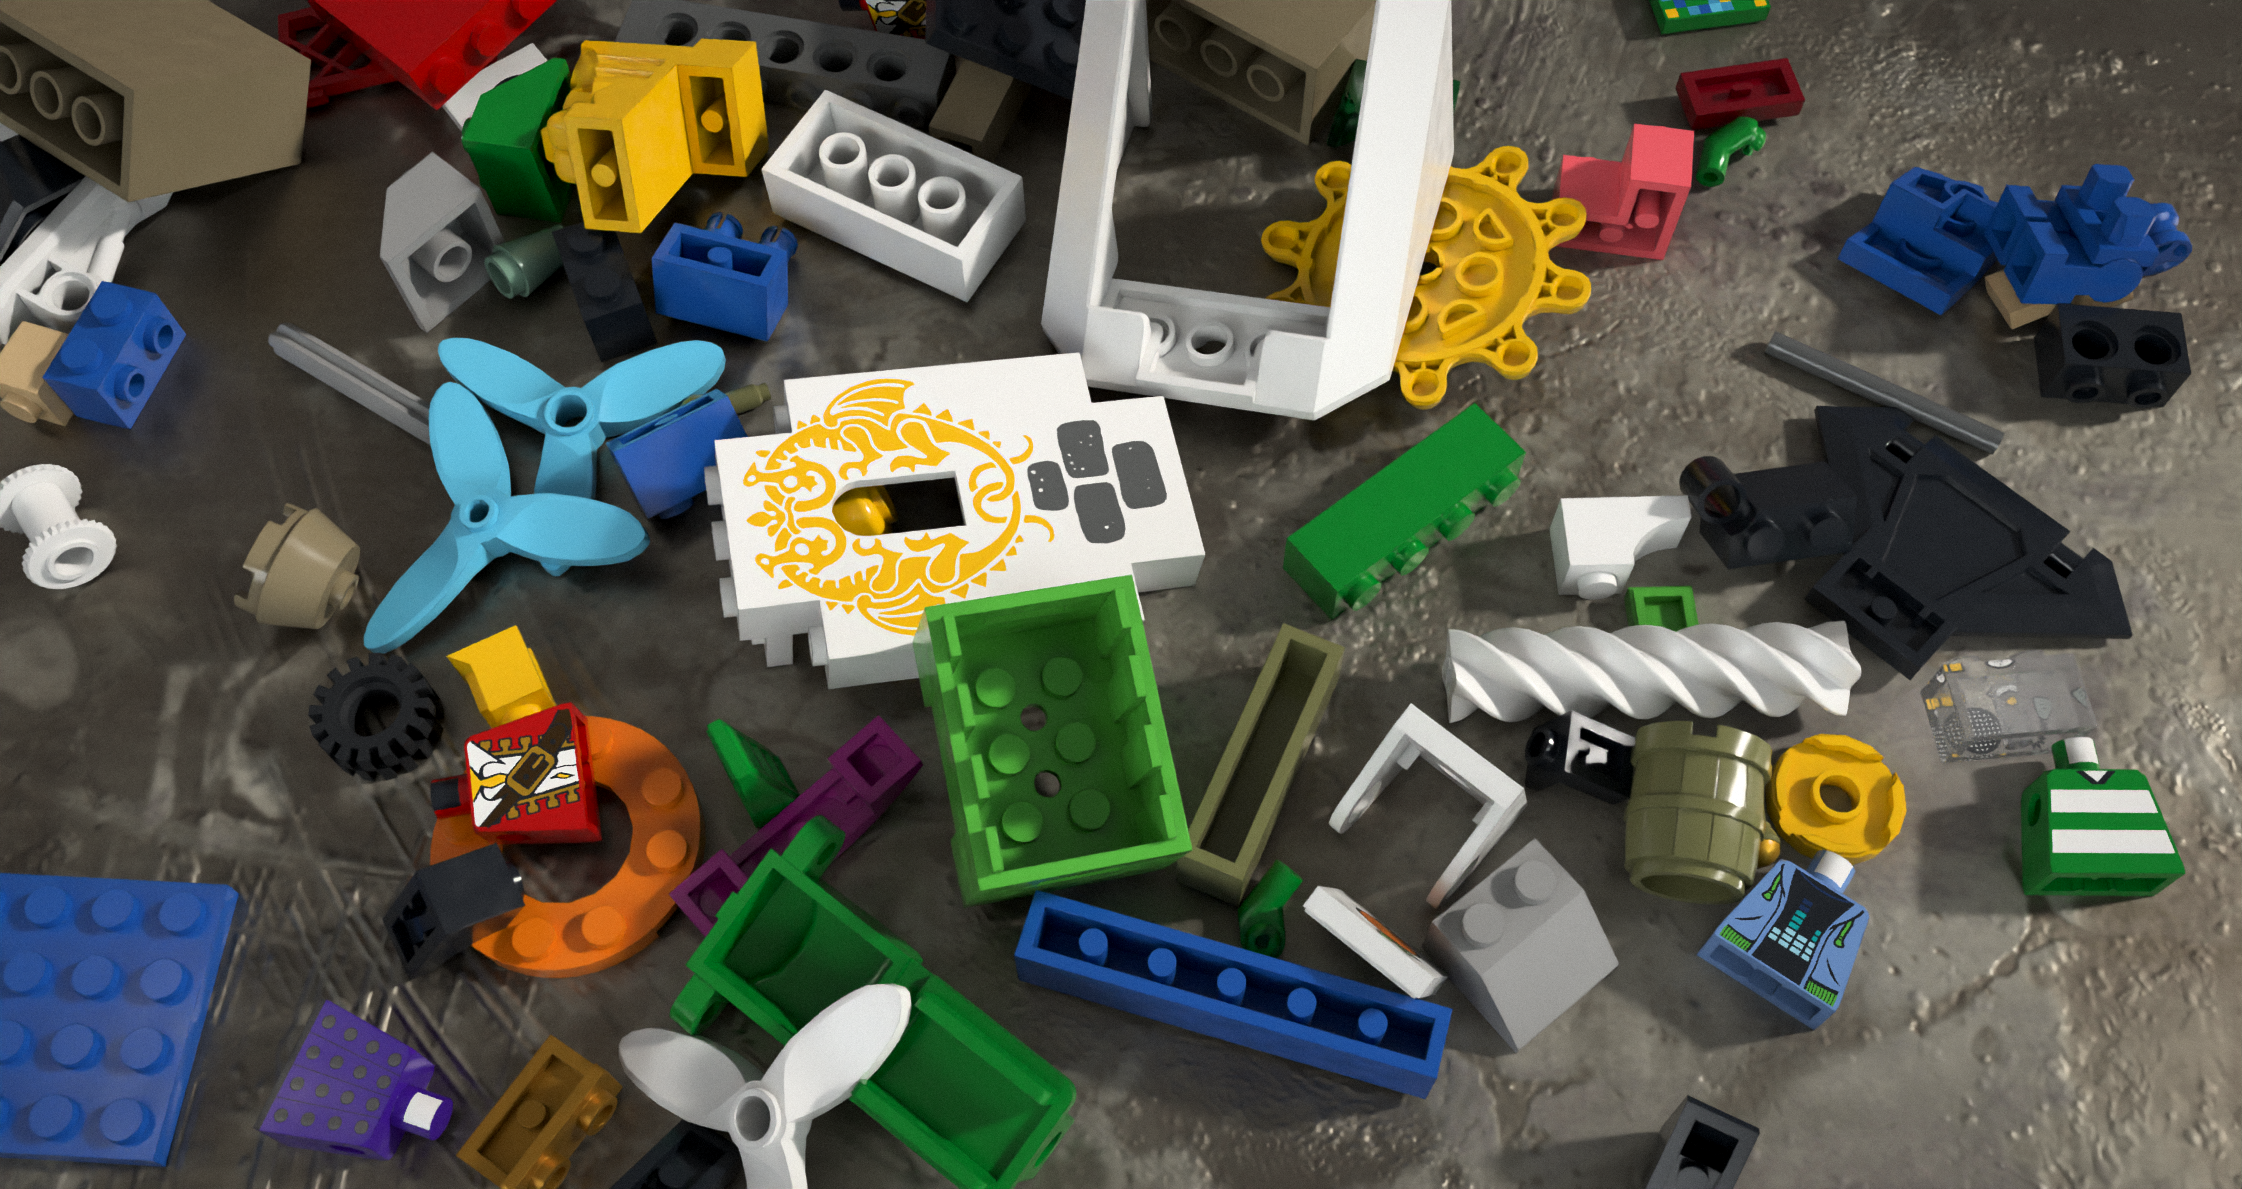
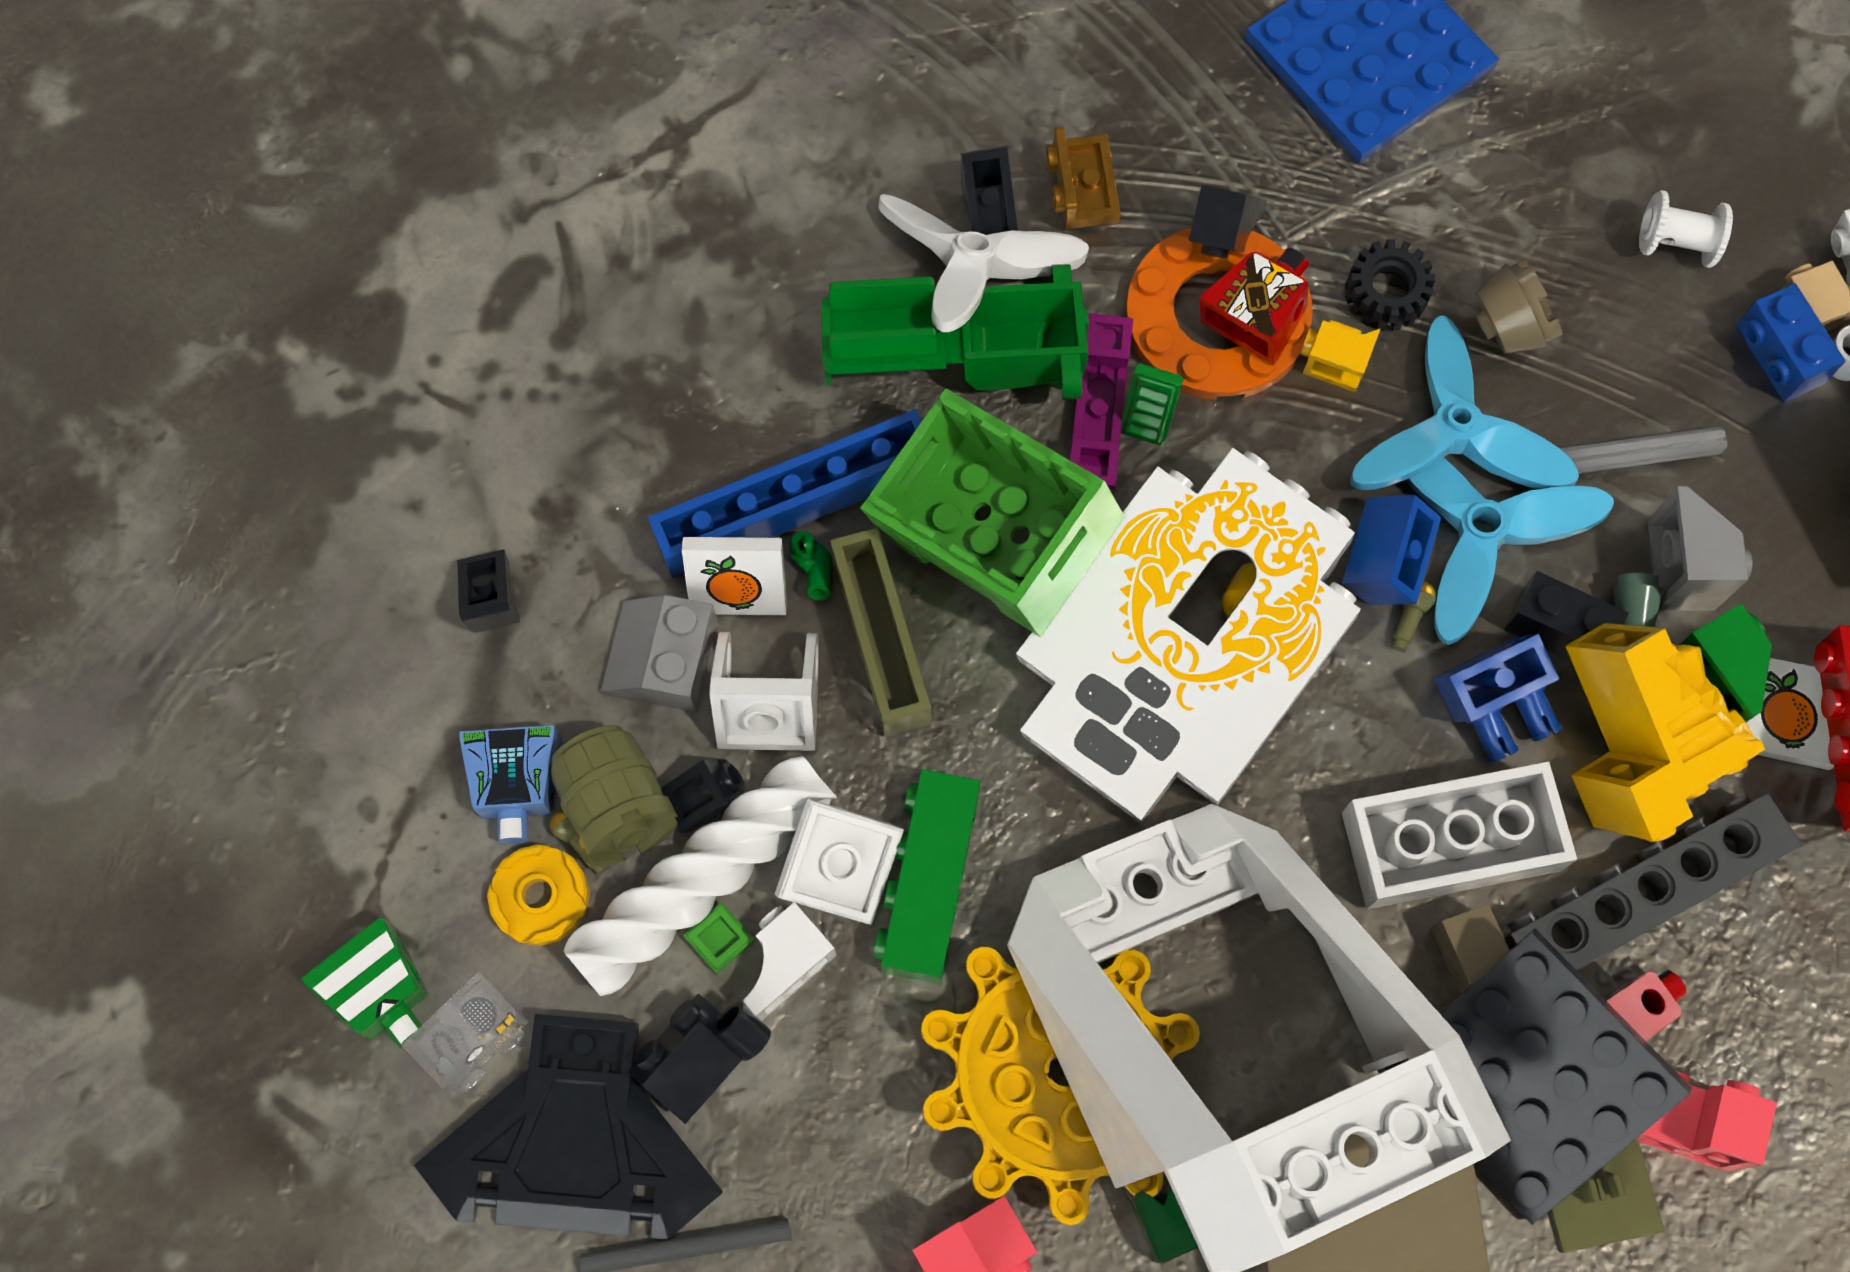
camera: 140 degrees right, 10 degrees up
dark purple torso [253,998,453,1161] -> none
none -> white tile [775,798,904,925]

